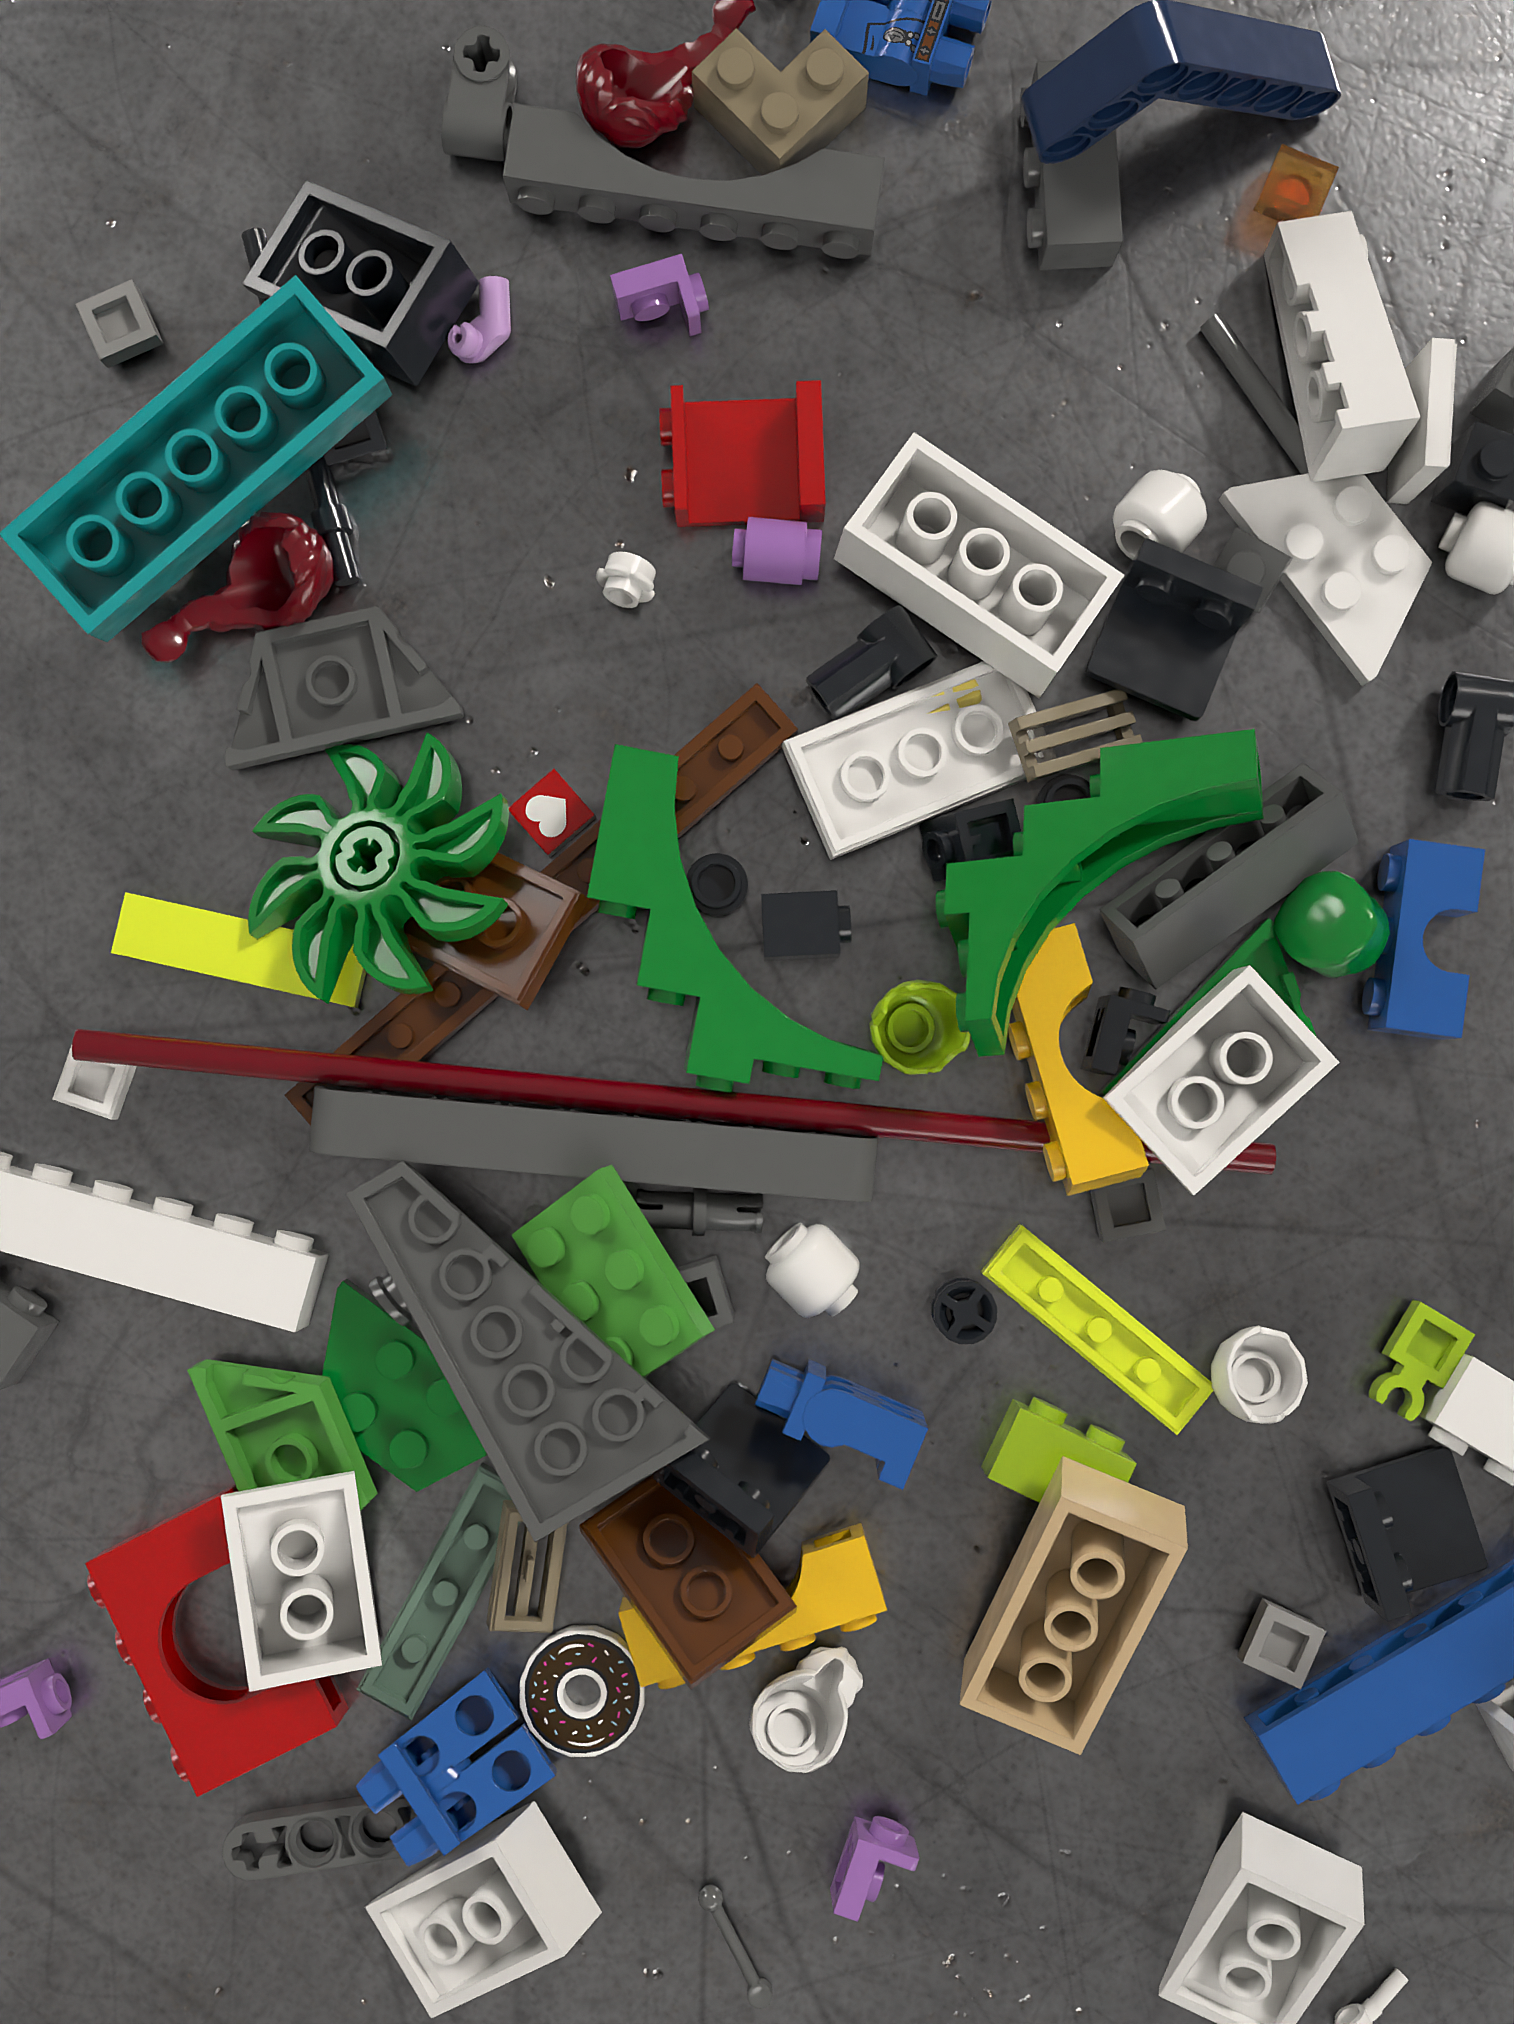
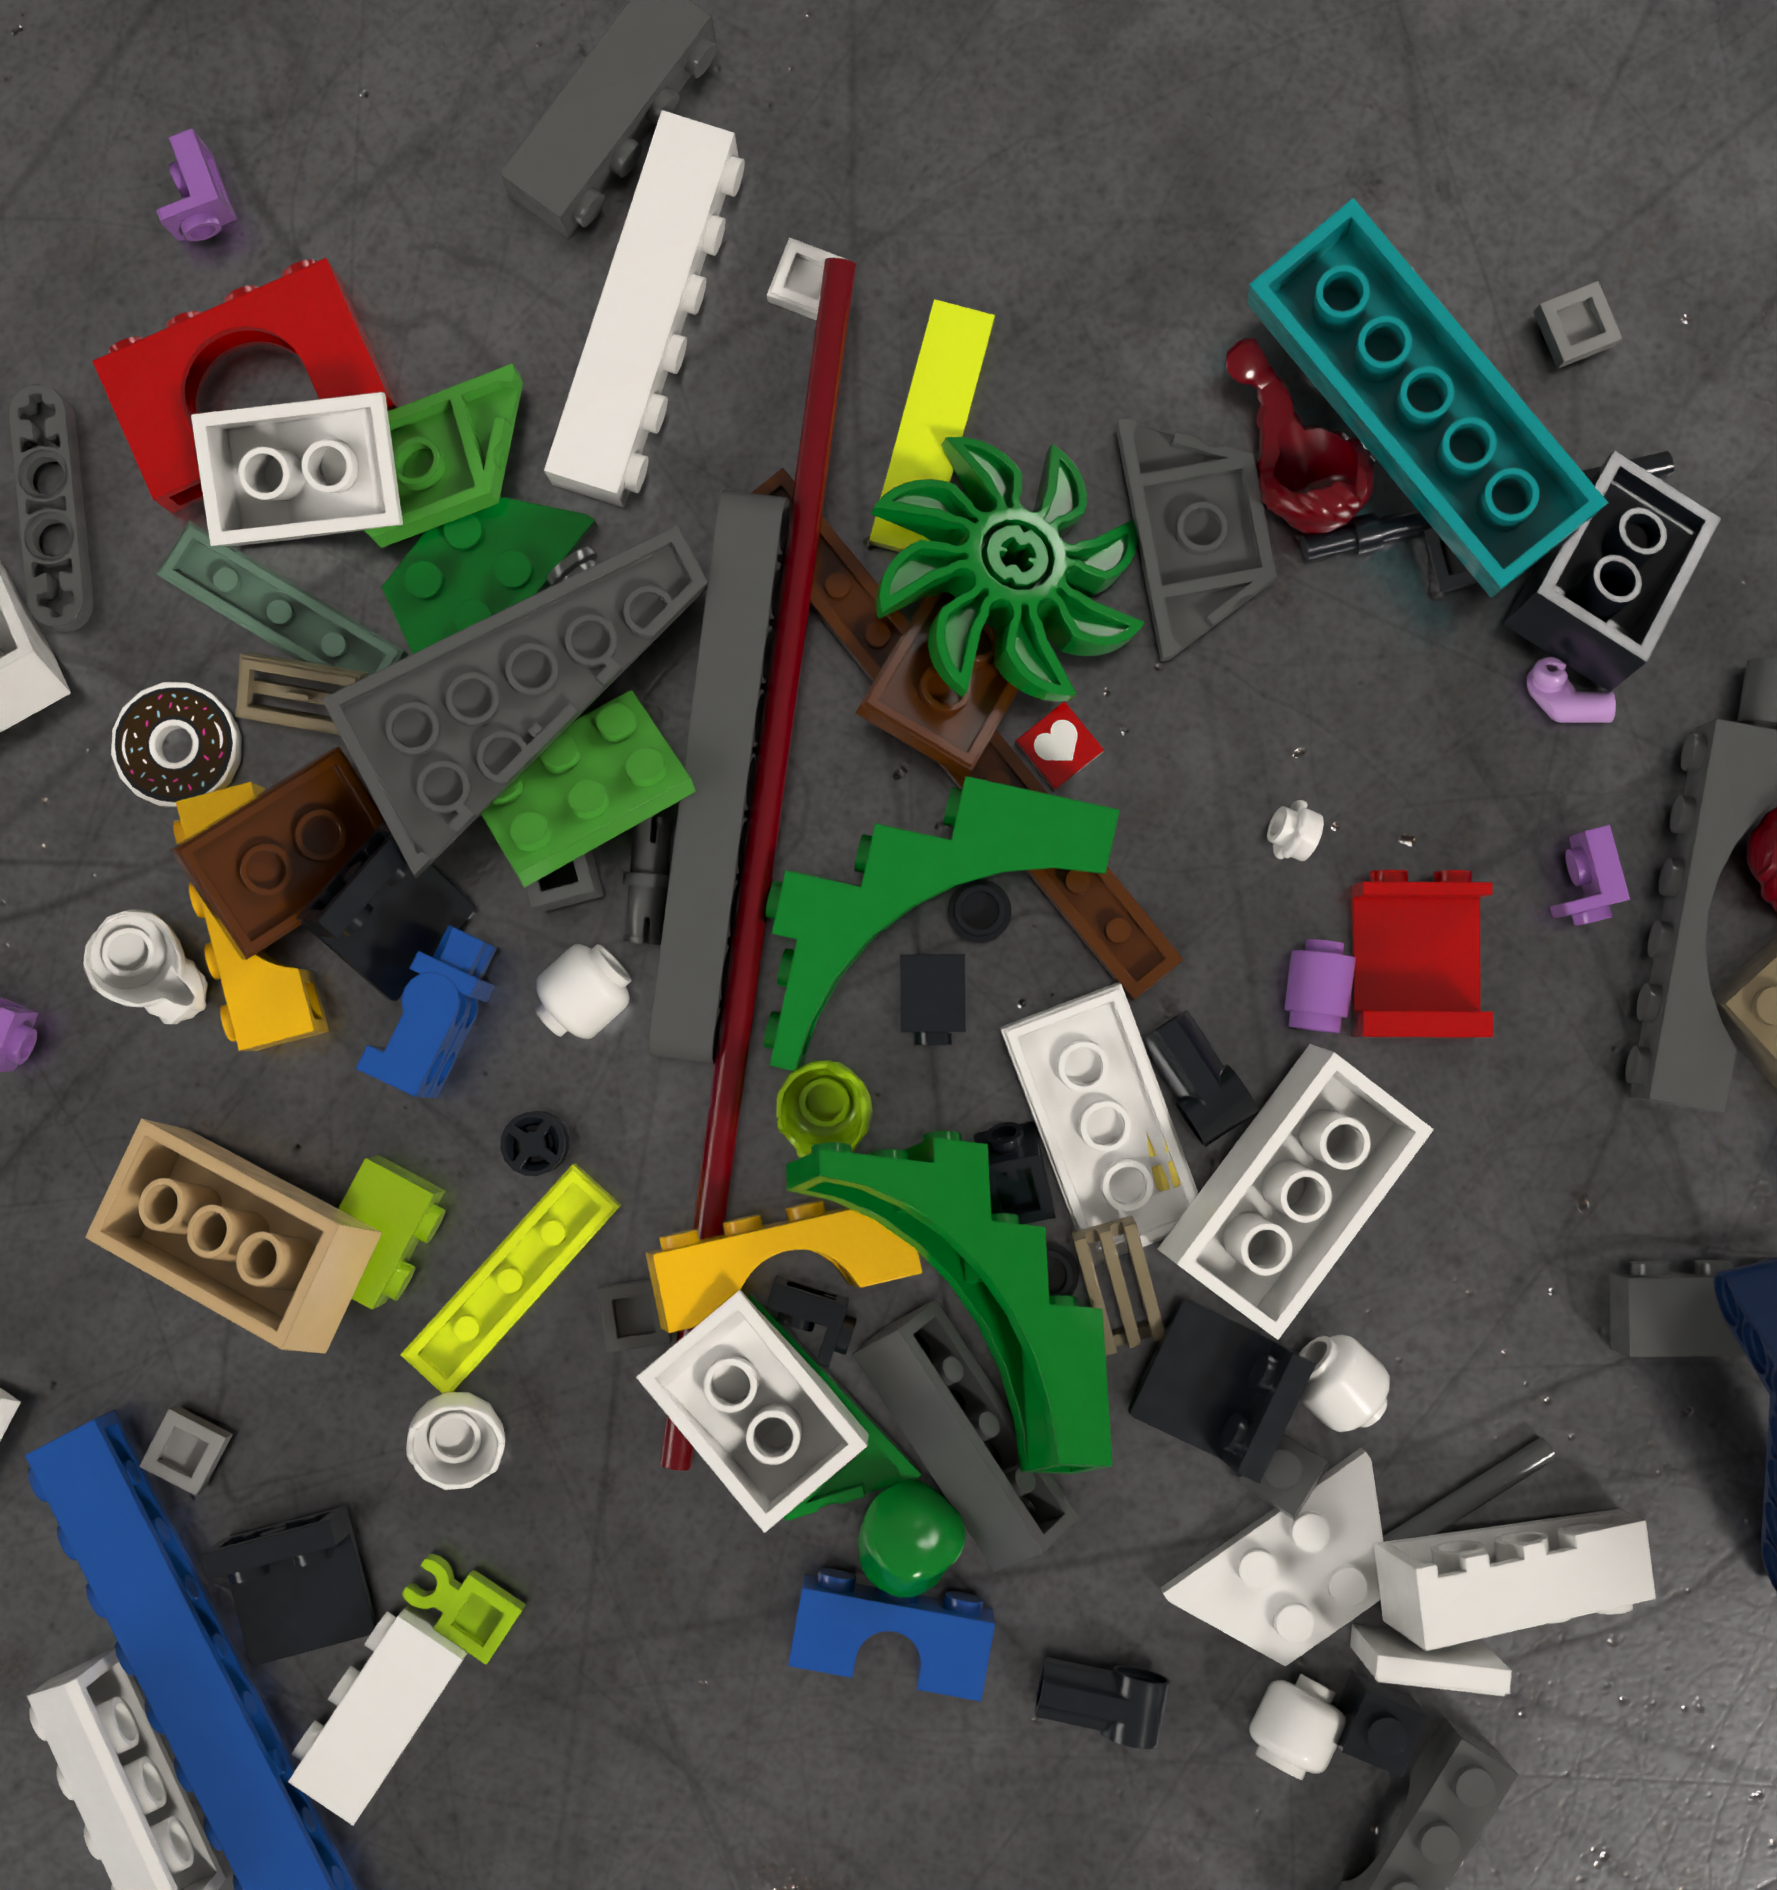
camera: 90 degrees right, 0 degrees up
blue hips [356,1668,557,1867] -> none
clear orange plate [1253,144,1339,222] -> none

